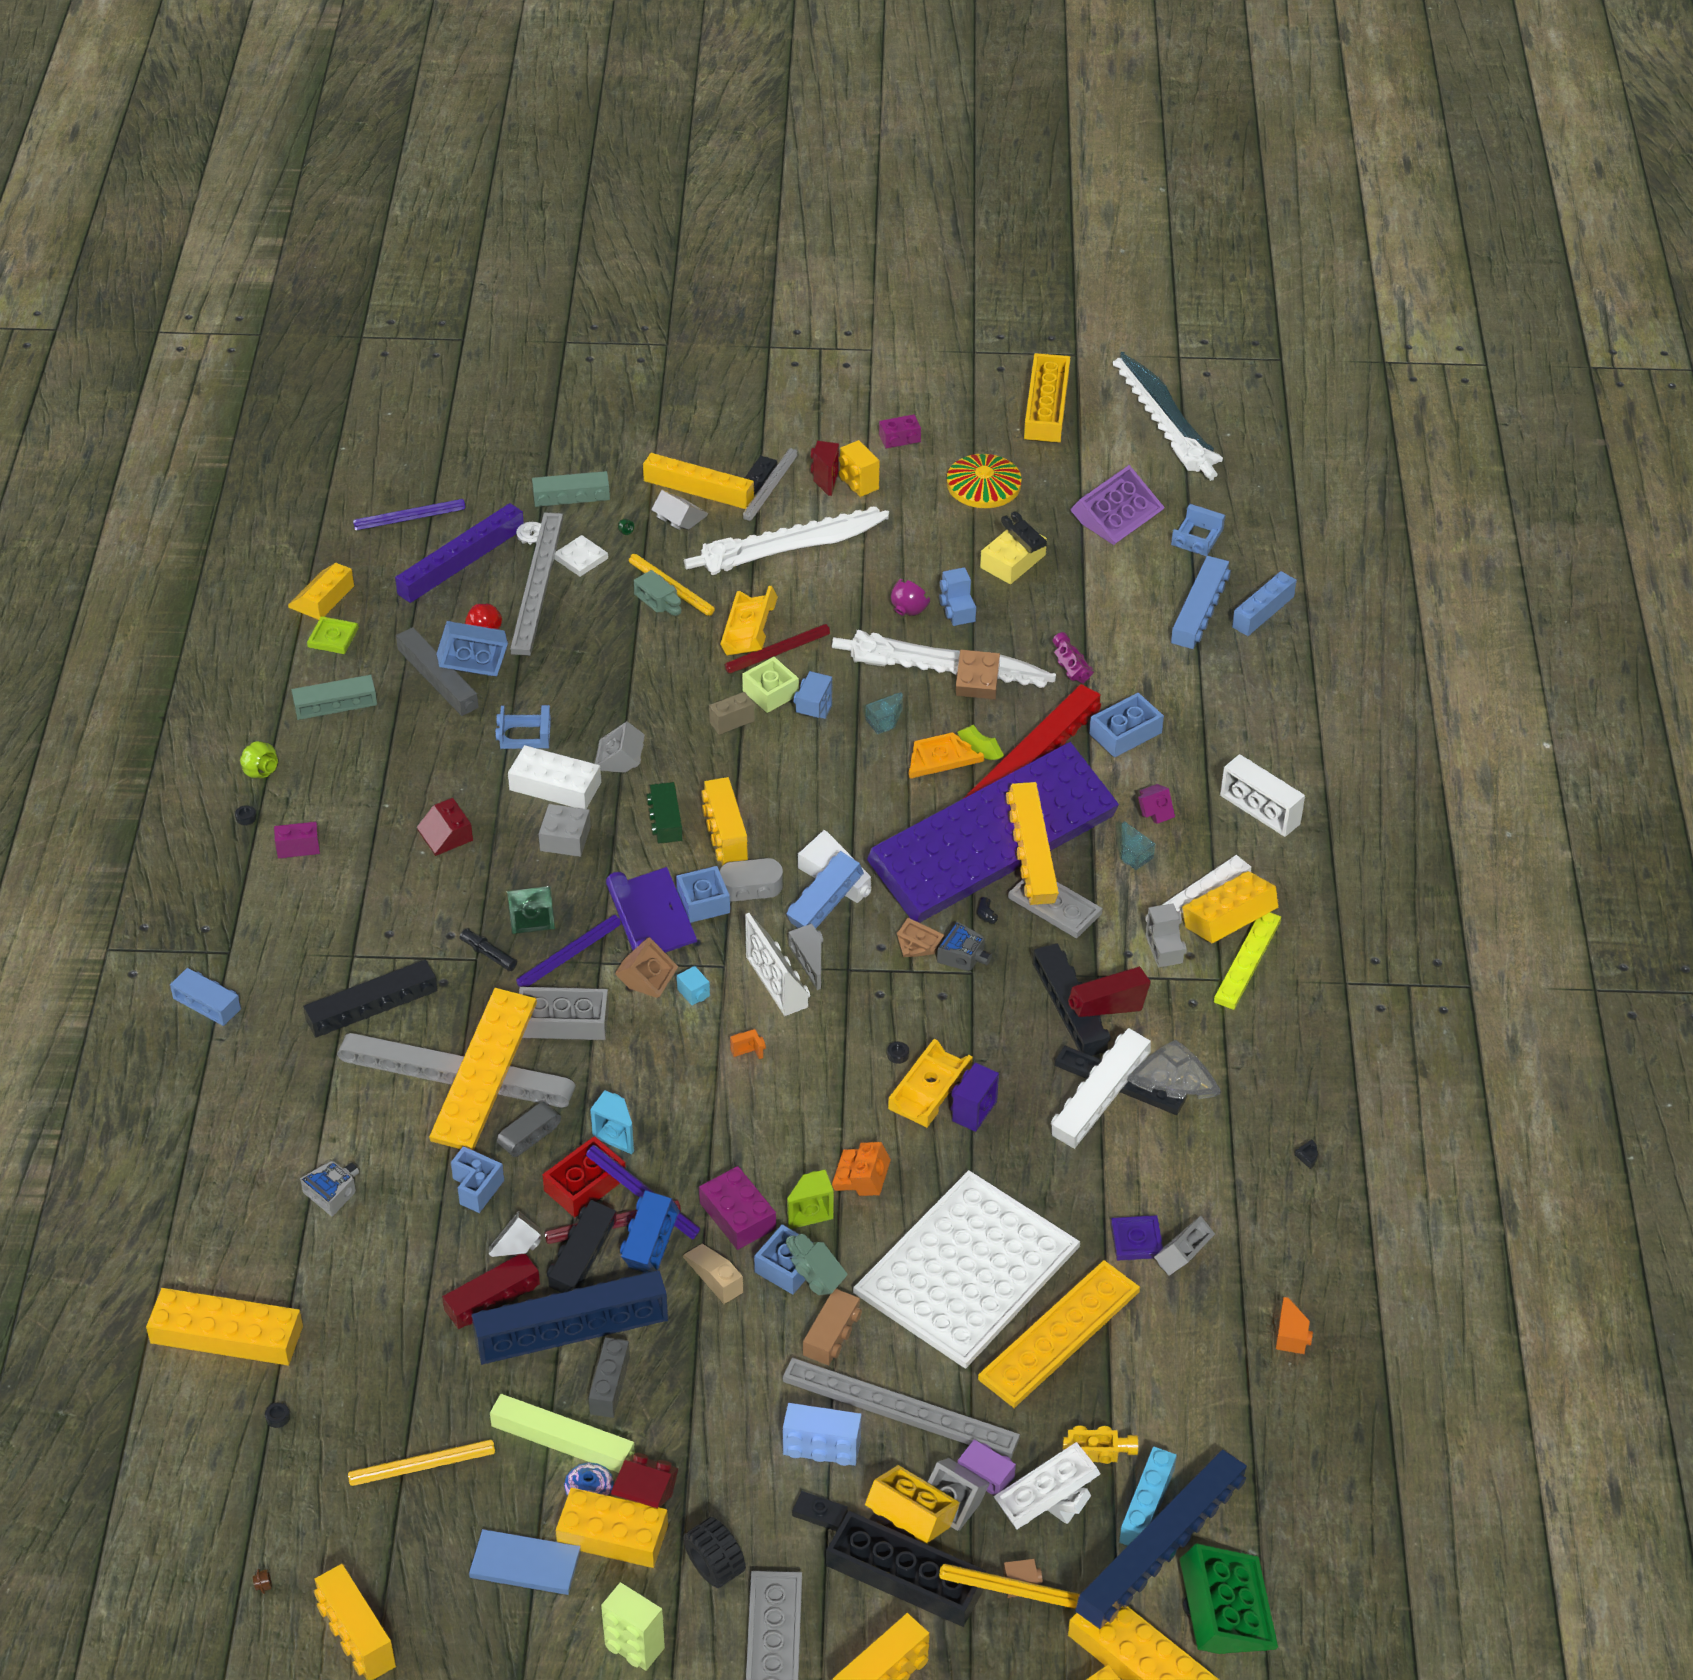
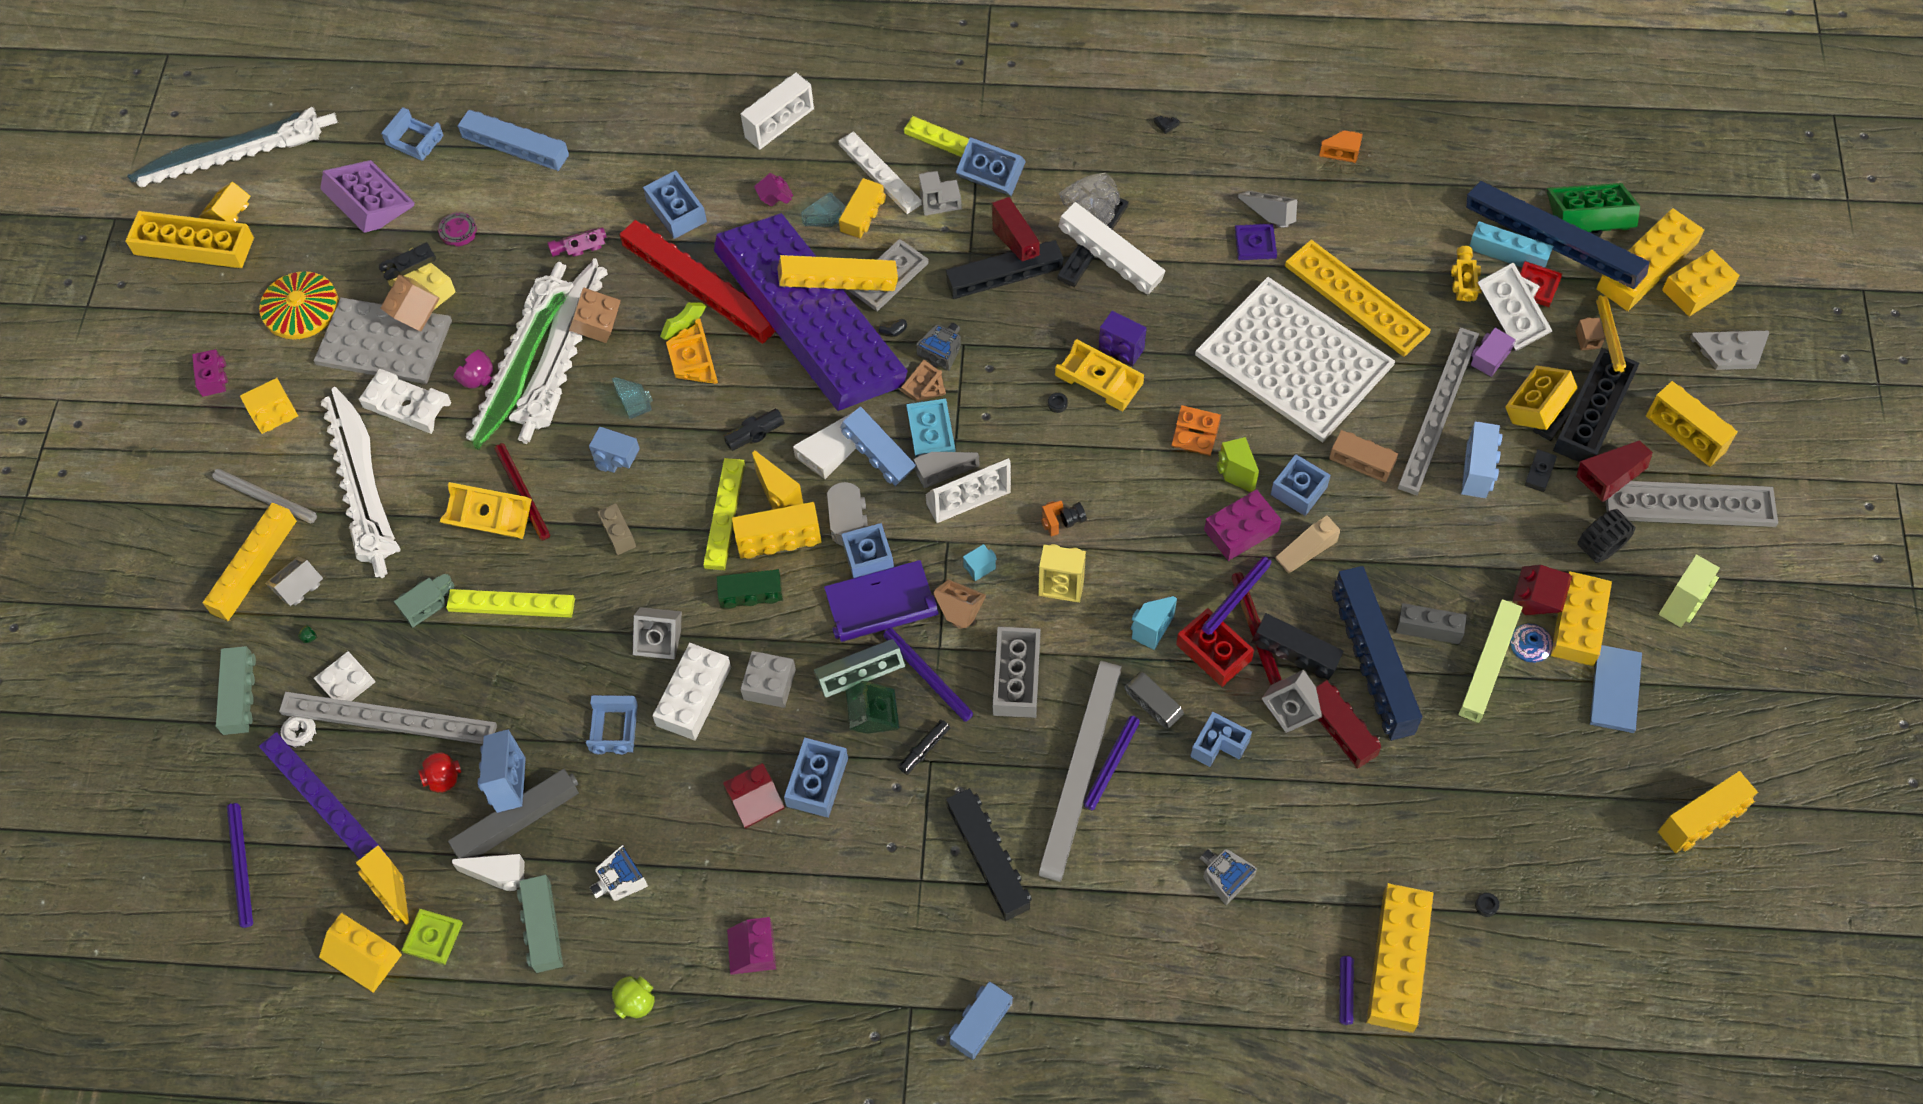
camera: 85 degrees left, 15 degrees up
black tile [235,805,257,825] -> none
reddish brown plate [253,1569,272,1594] -> none
yellow axle [348,1440,495,1486] -> none
yellow plate [429,988,537,1151] -> none
blue brick [620,1190,680,1273] -> none
yellow axle [629,554,715,616] -> none
yellowish green brick [742,657,799,713] -> none
black hinge [744,455,777,494] -> none
sand green hinge [786,1234,848,1295] -> none
dark red slope [811,440,839,496] -> none
light grey slope [927,1458,990,1531] -> none
medium blue brick [939,567,976,626] -> none
yellow brick [1182,871,1279,943] -> none
medium blue brick [1232,571,1297,636] -> none
none -> yellow slope [199,182,251,223]
none -> light grey plate [314,298,452,384]
none -> yellow slope [356,846,409,925]
none -> white piece [359,369,451,434]
none -> slope [380,275,440,331]
none -> tile [438,213,477,247]
none -> neon yellow plate [446,589,575,618]
none -> white slope [452,854,524,891]
none -> piece [466,262,573,450]
none -> torso [589,846,648,901]
none -> neon yellow plate [703,458,745,570]
none -> black piece [723,408,785,451]
none -> yellow slope [752,450,803,510]
none -> medium blue brick [784,738,848,818]
none -> sand green brick [814,639,905,698]
none -> yellow brick [839,178,886,239]
none -> medium azure plate [906,399,956,458]
none -> medium blue brick [956,137,1026,196]
none -> light yellow brick [1039,544,1086,603]
none -> black wheel [1059,502,1087,528]
none -> dark purple axle [1084,715,1140,811]
none -> dark purple axle [1339,956,1354,1025]
none -> red plate [1520,261,1562,307]
none -> dark red slope [1576,440,1653,502]

